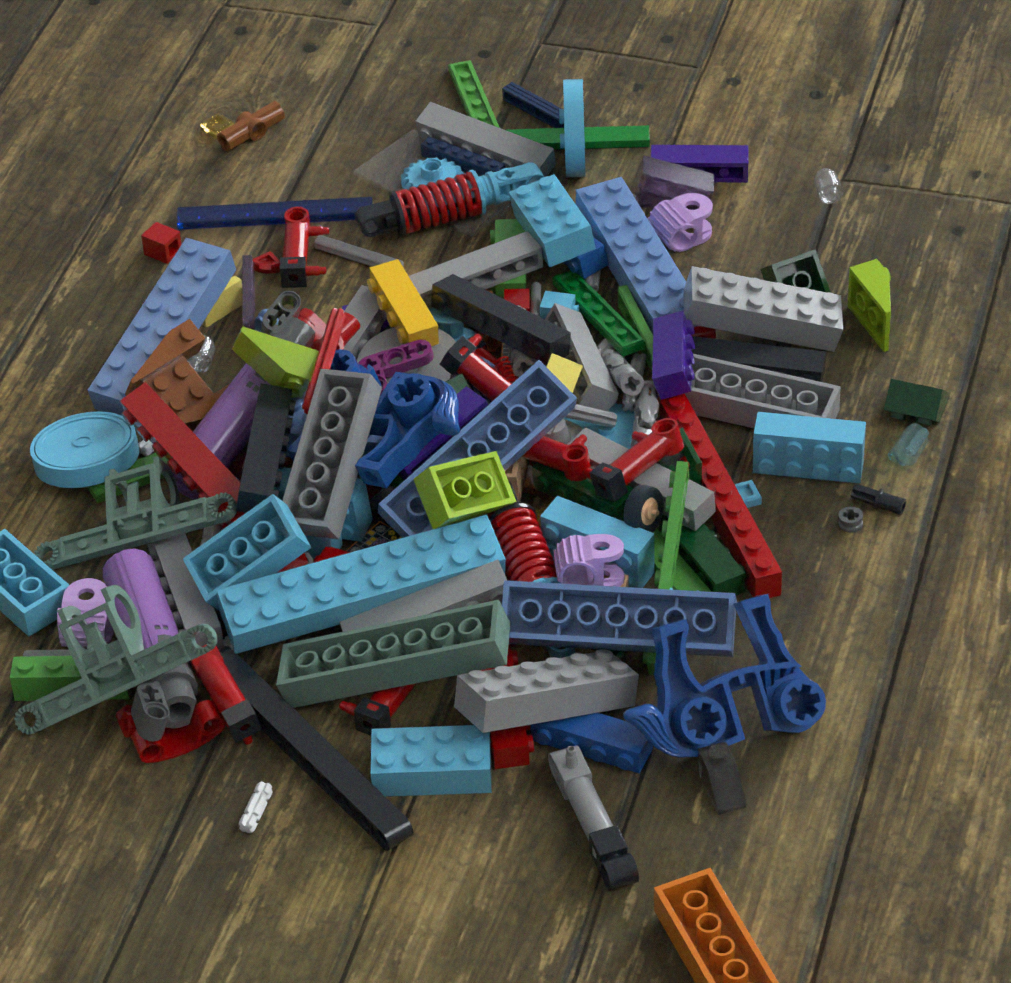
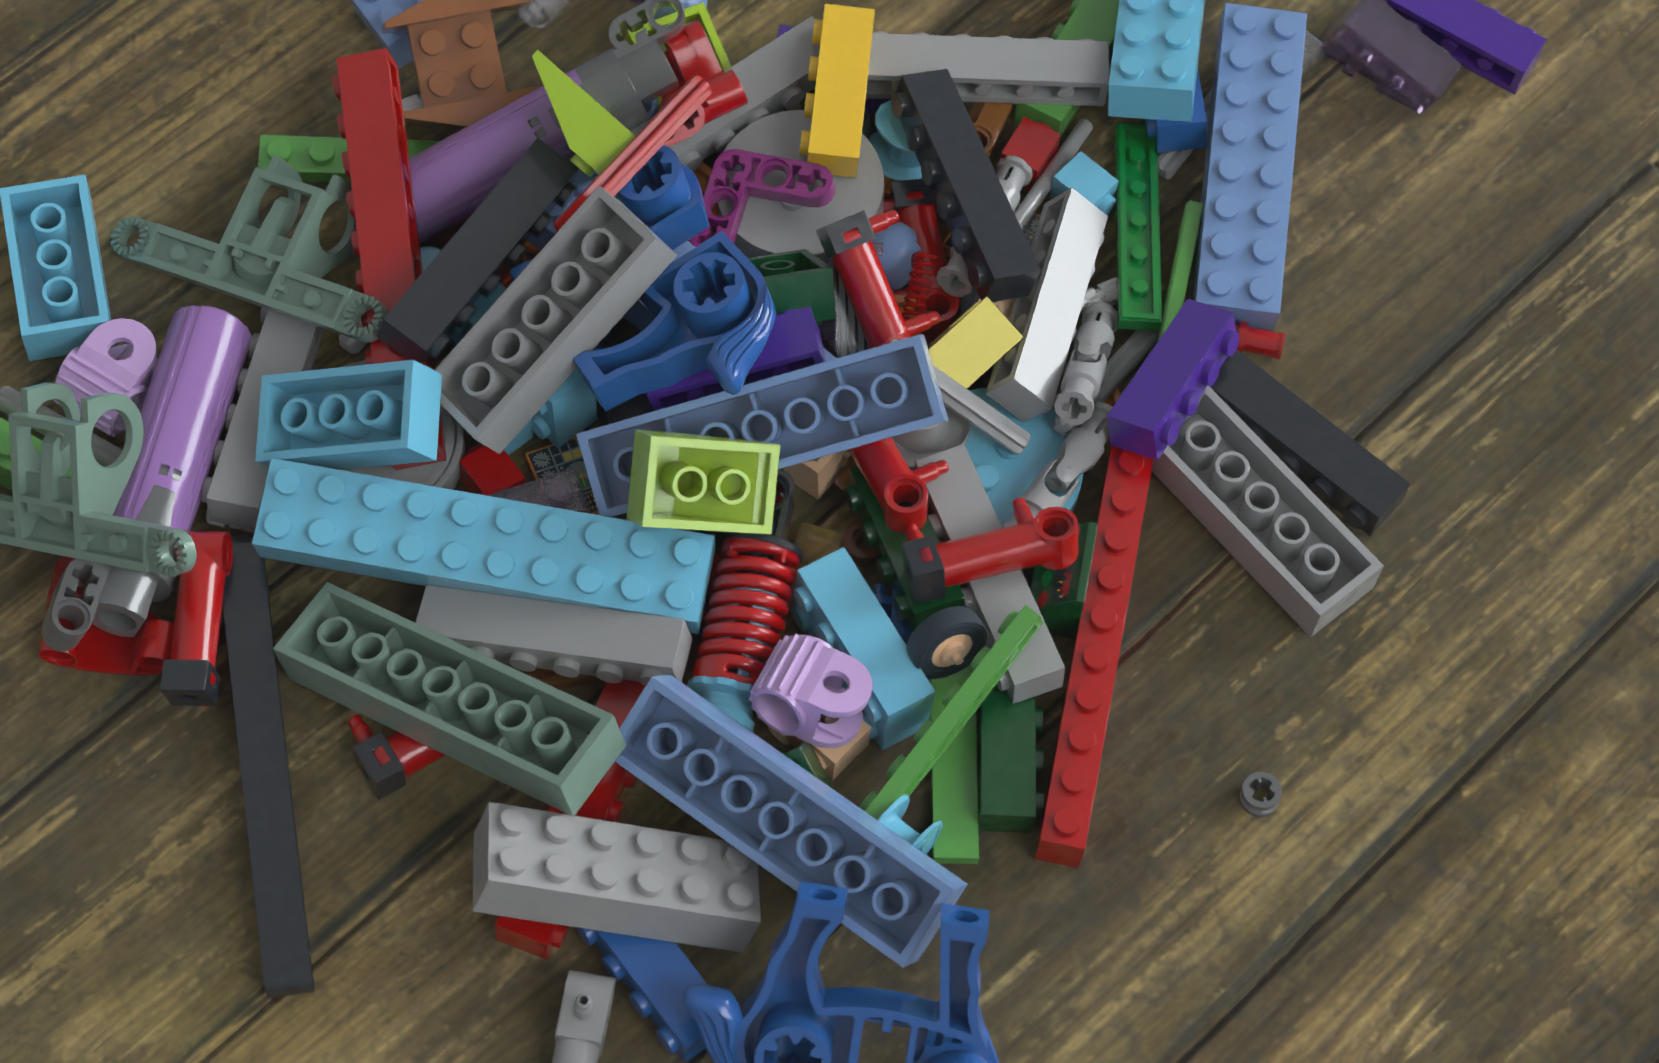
camera: 20 degrees right, 20 degrees up
medium azure brick [30,412,139,488] -> none
white axle [239,781,273,833] -> none
medium azure brick [371,725,492,797] -> none
lavender piece [647,193,713,252] -> none
light grey brick [684,266,843,352] -> none
medium azure tile [735,480,762,508] -> none
medium azure brick [753,412,866,484] -> none
dark green slope [760,249,831,293] -> none
clear brick [814,168,844,204] -> none
lime slope [848,259,891,352] -> none
black axle [851,484,907,515] -> none
dark green slope [884,379,950,426] -> none
clear light blue piece [888,423,929,466] -> none

